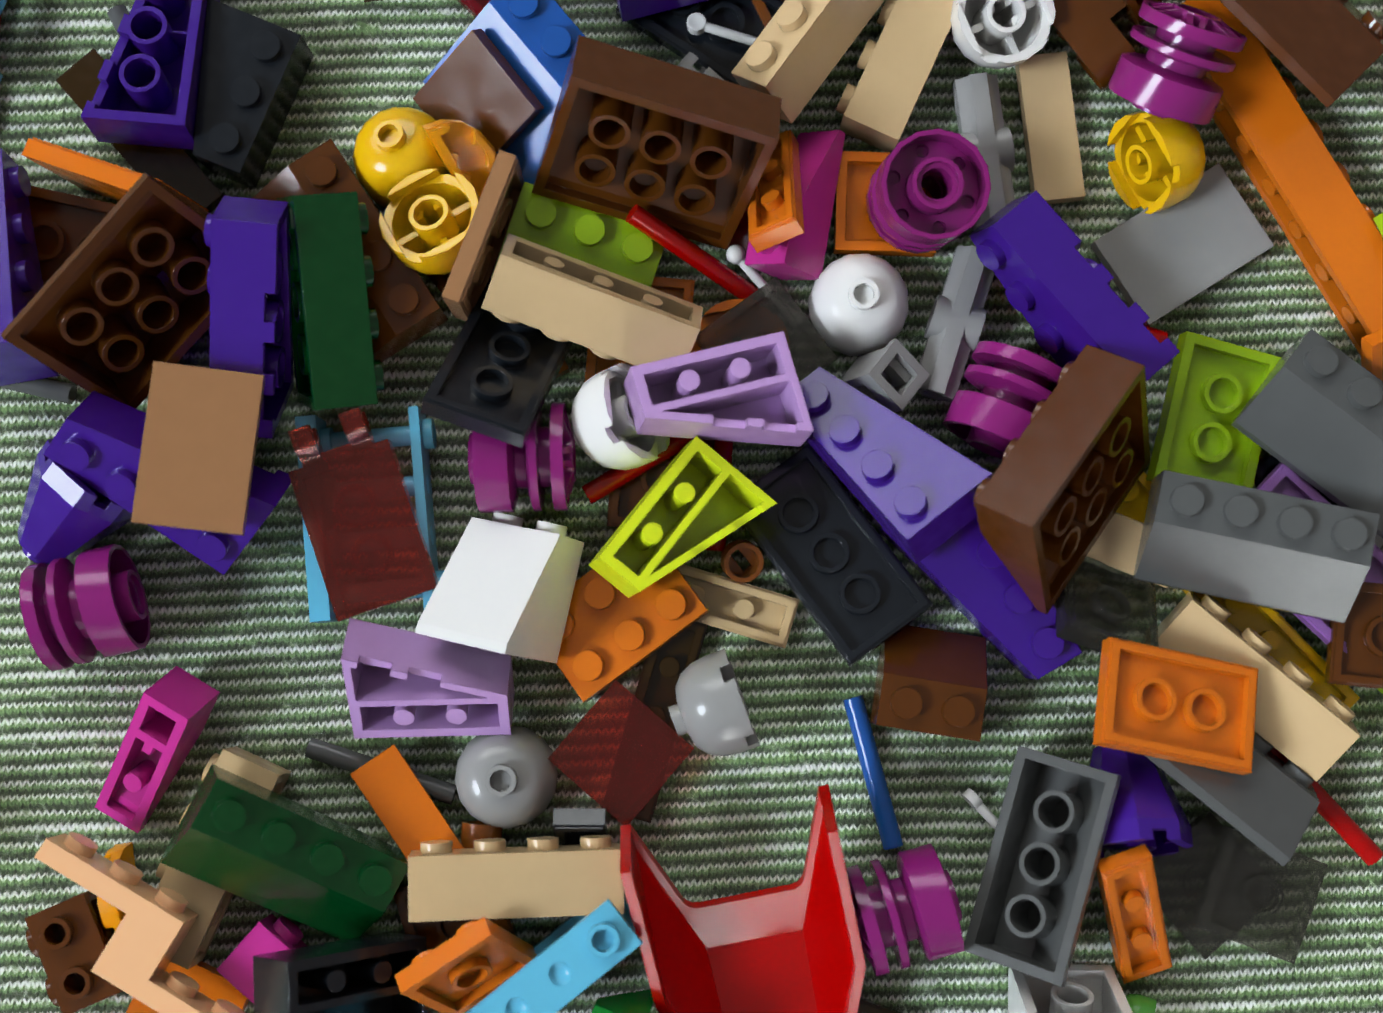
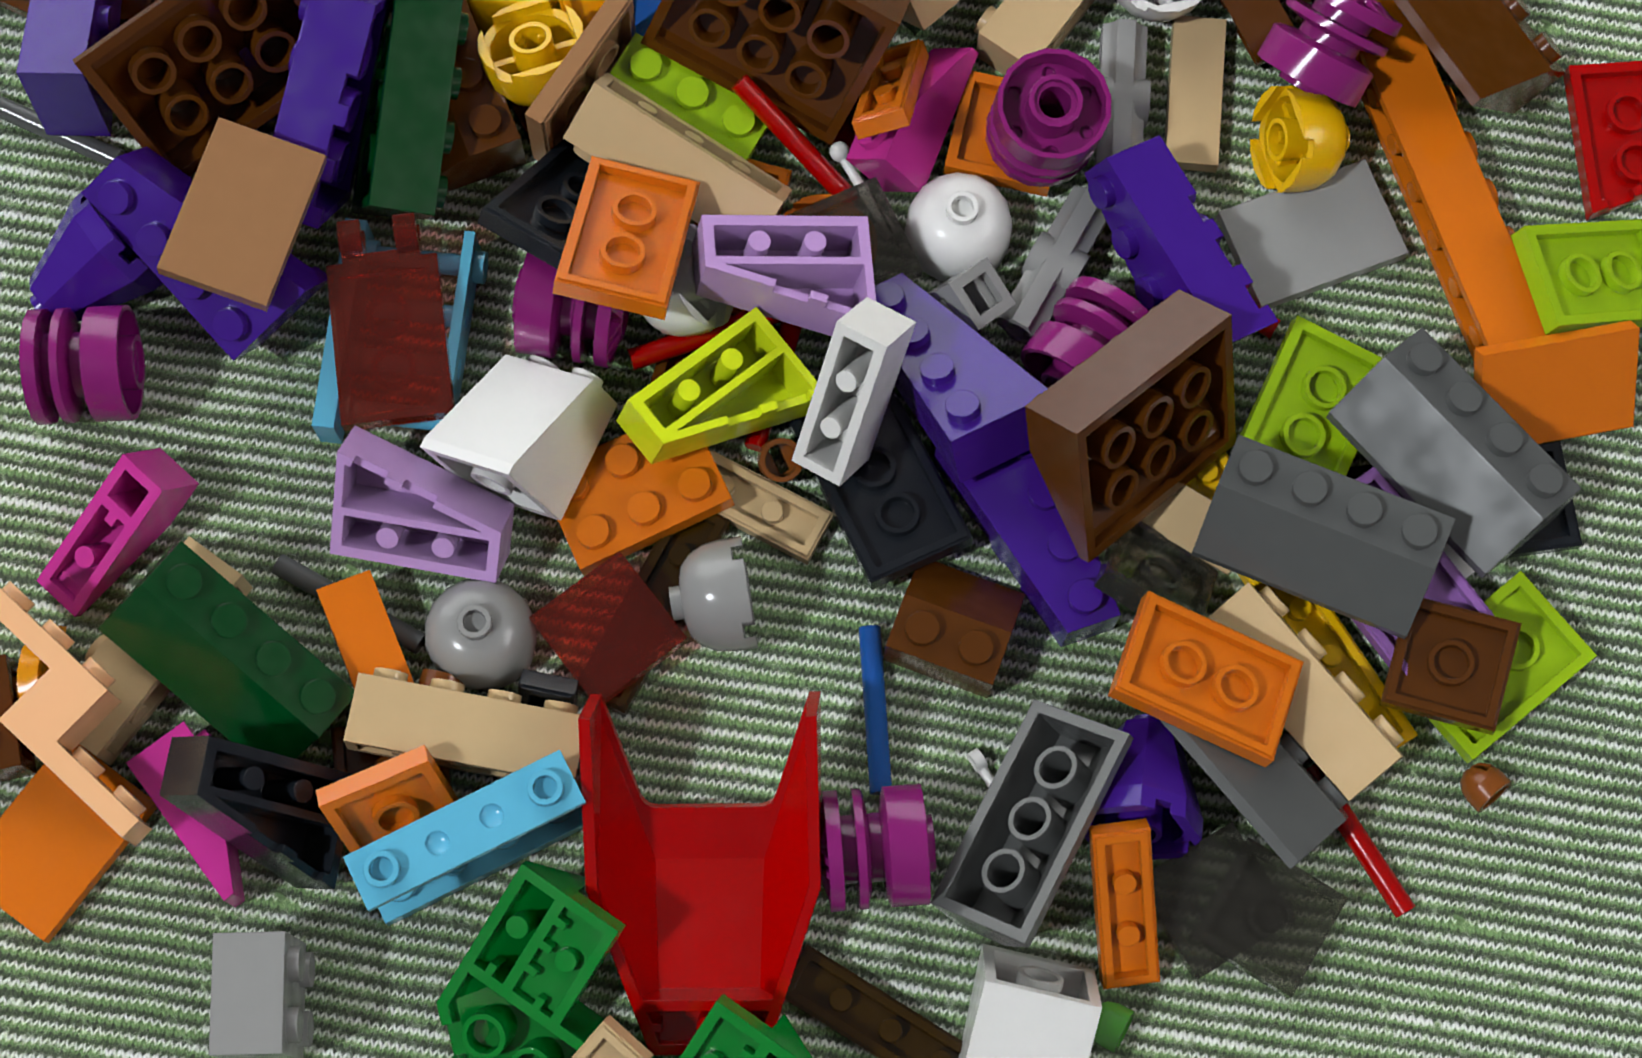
camera: 10 degrees right, 10 degrees down
none -> orange tile [552,156,700,320]
none -> white brick [791,297,916,487]

